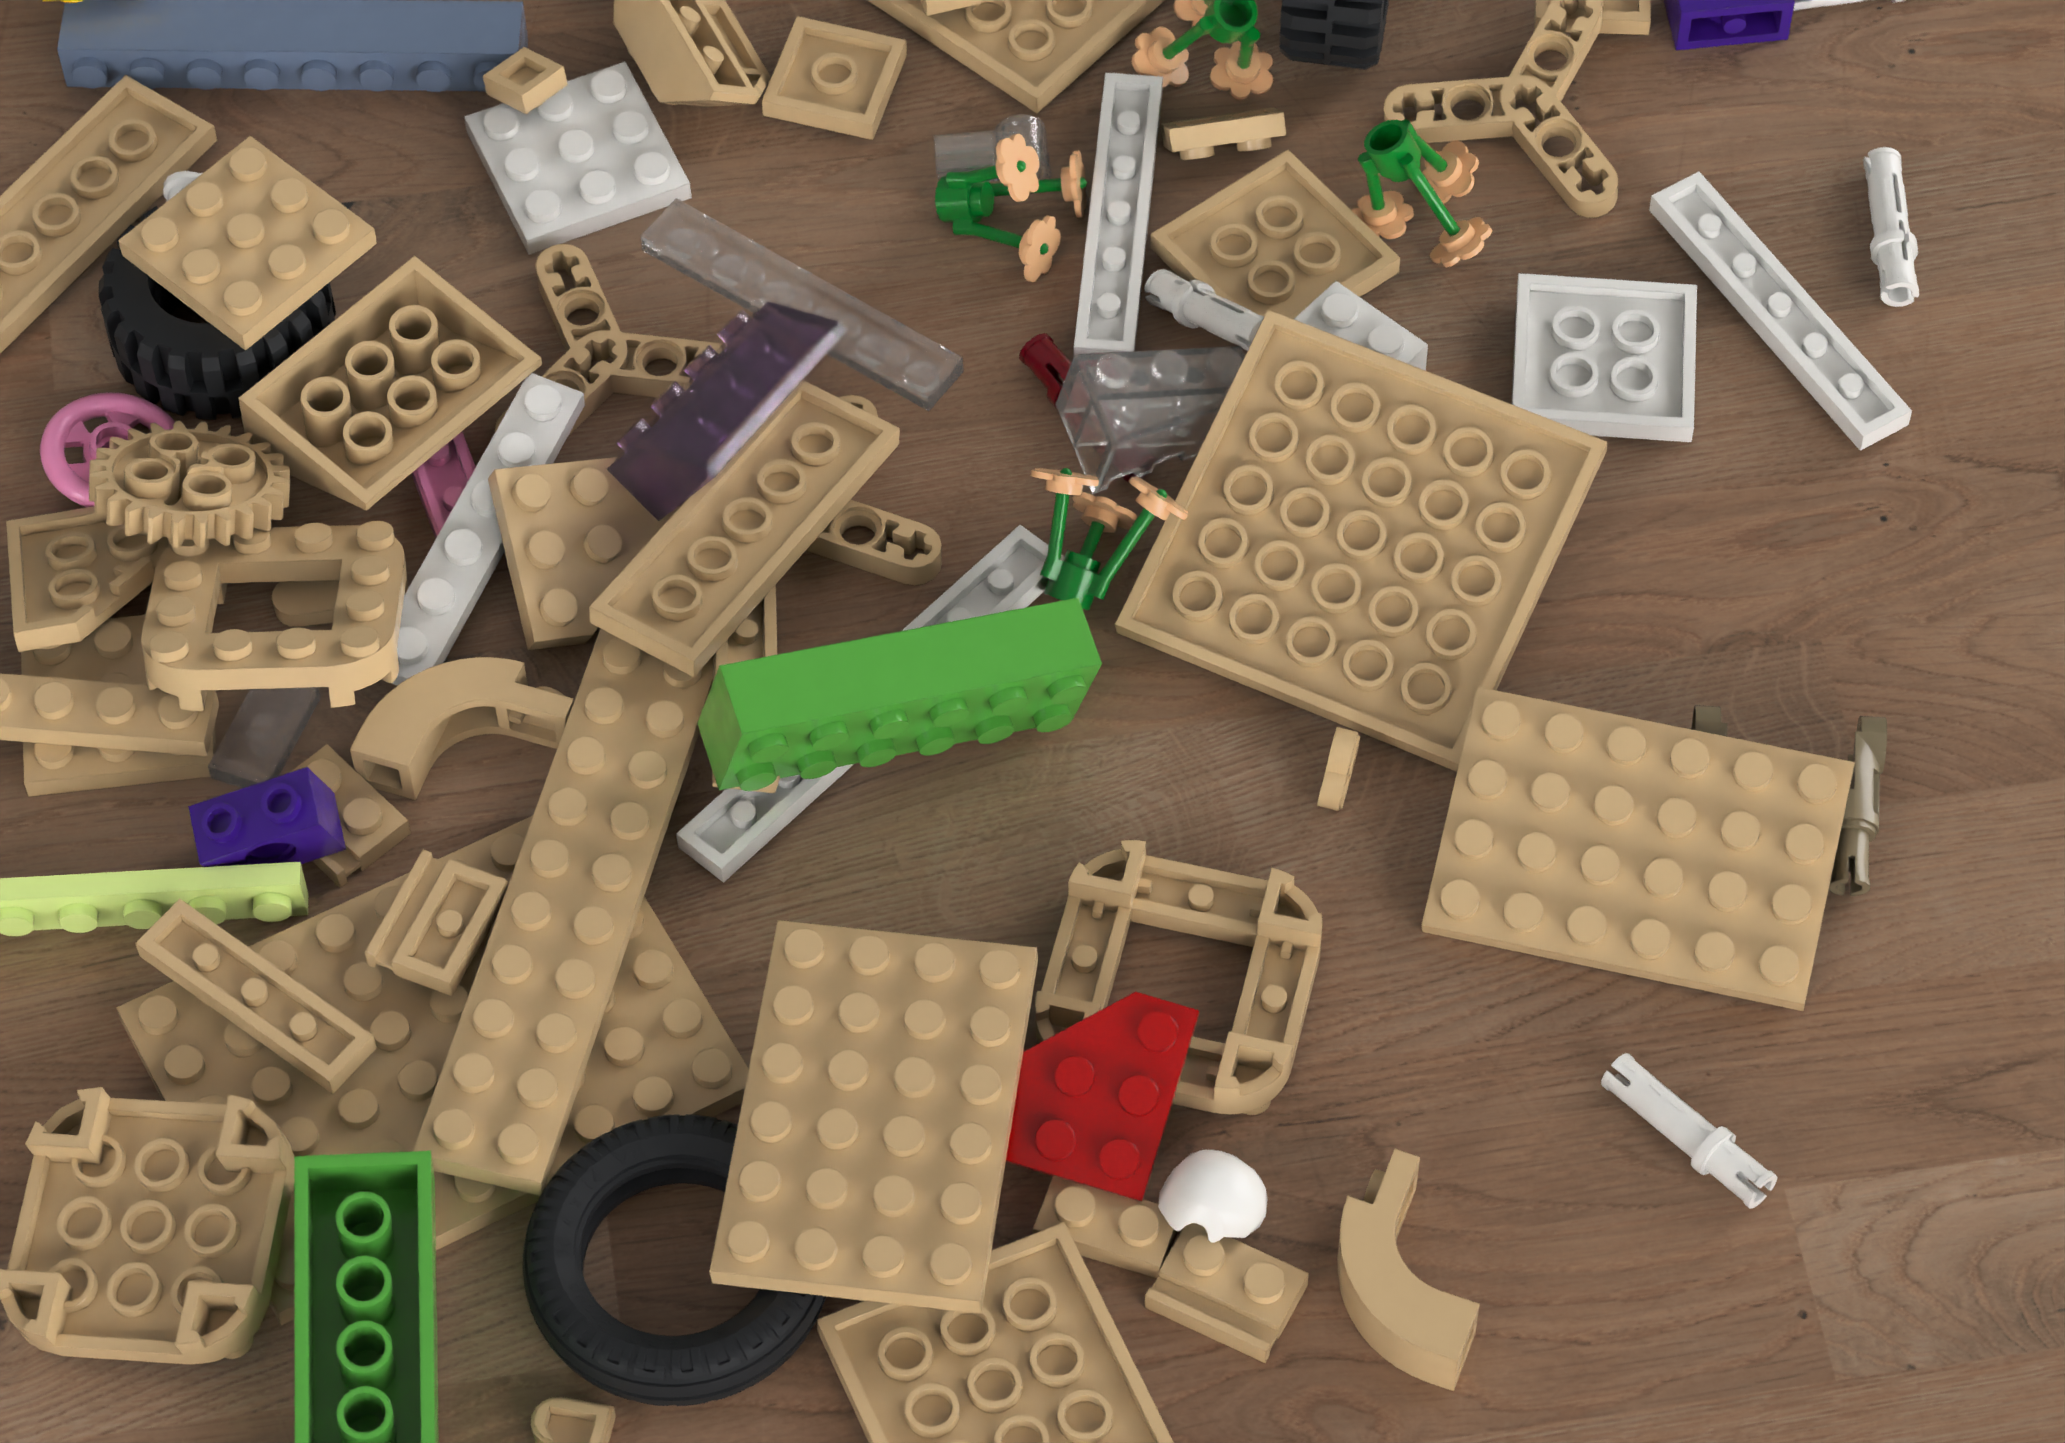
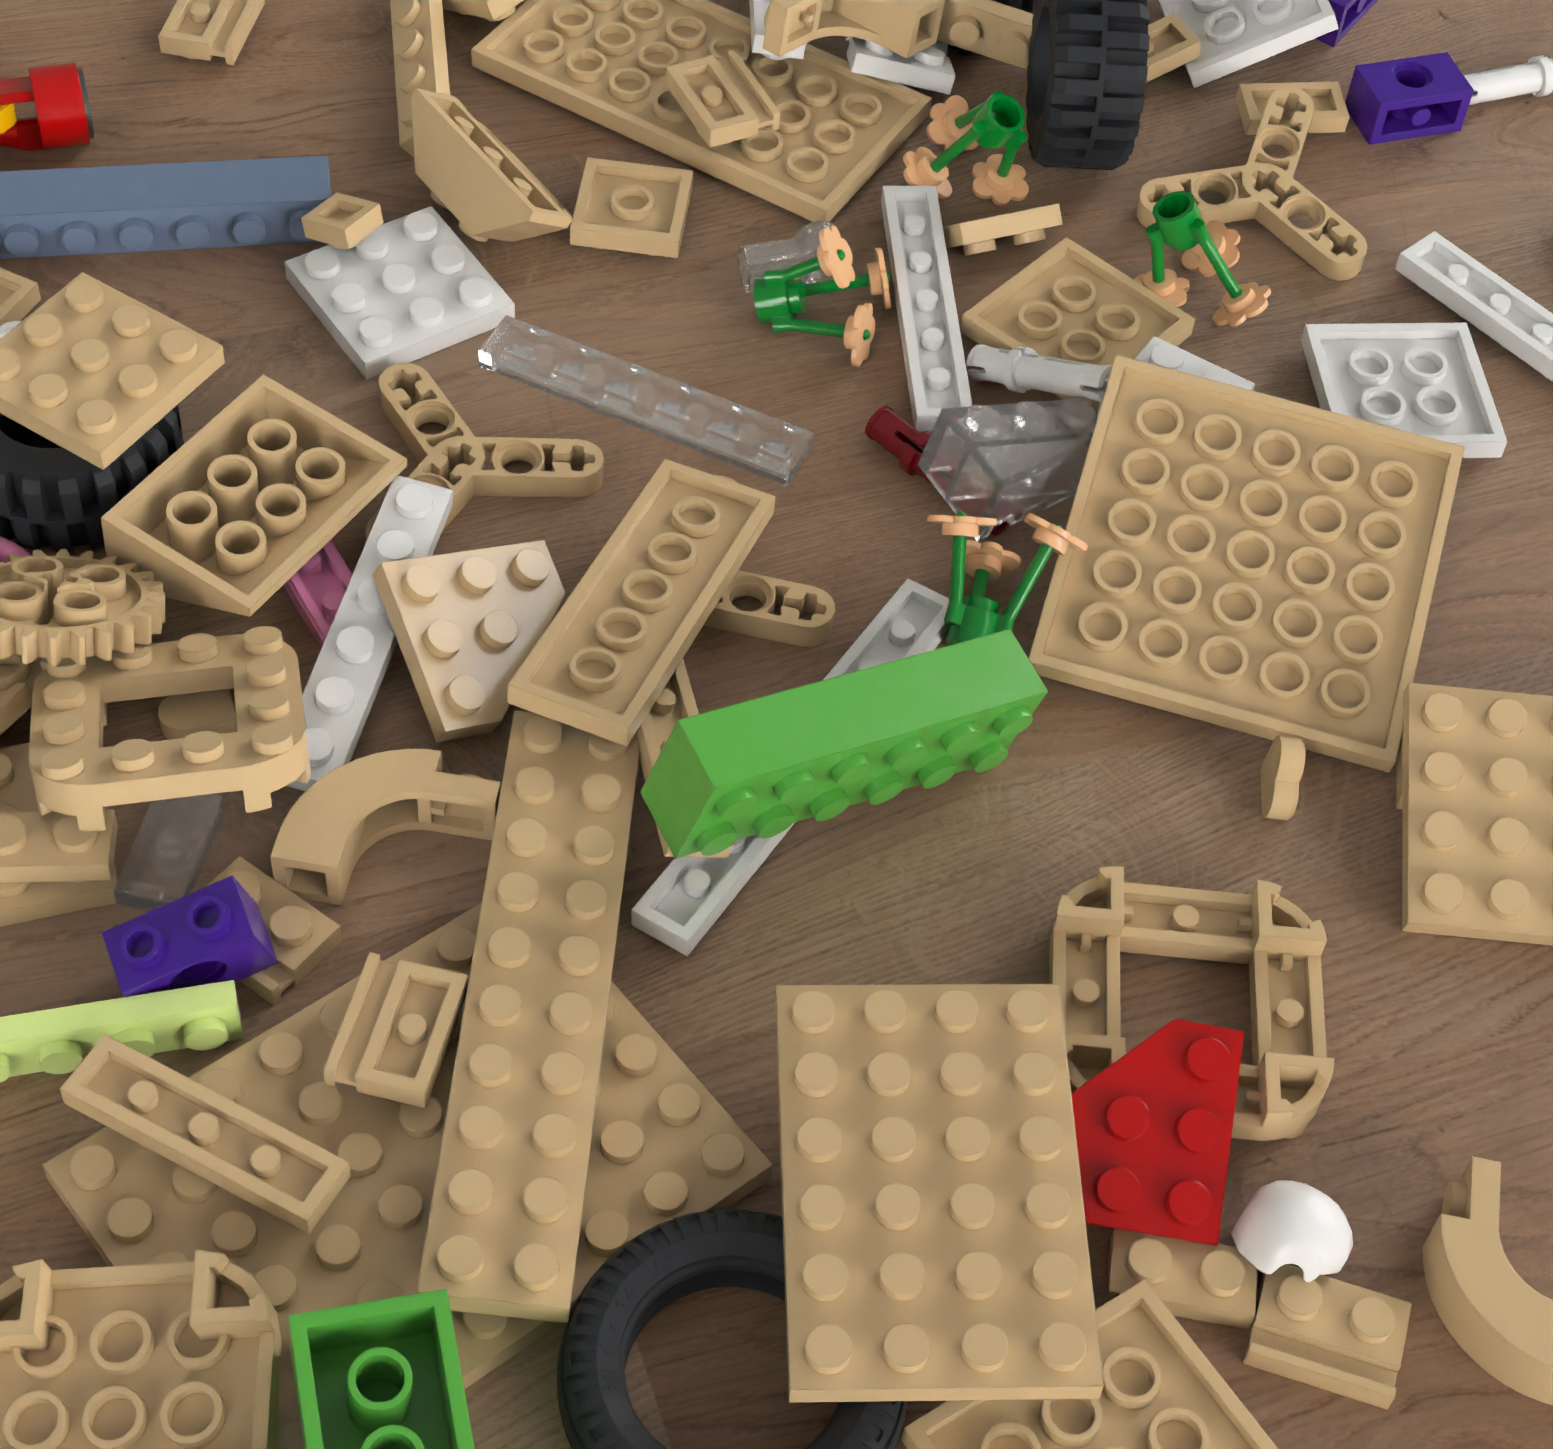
camera: 15 degrees left, 5 degrees down
clear purple slope [607,301,847,521] -> none

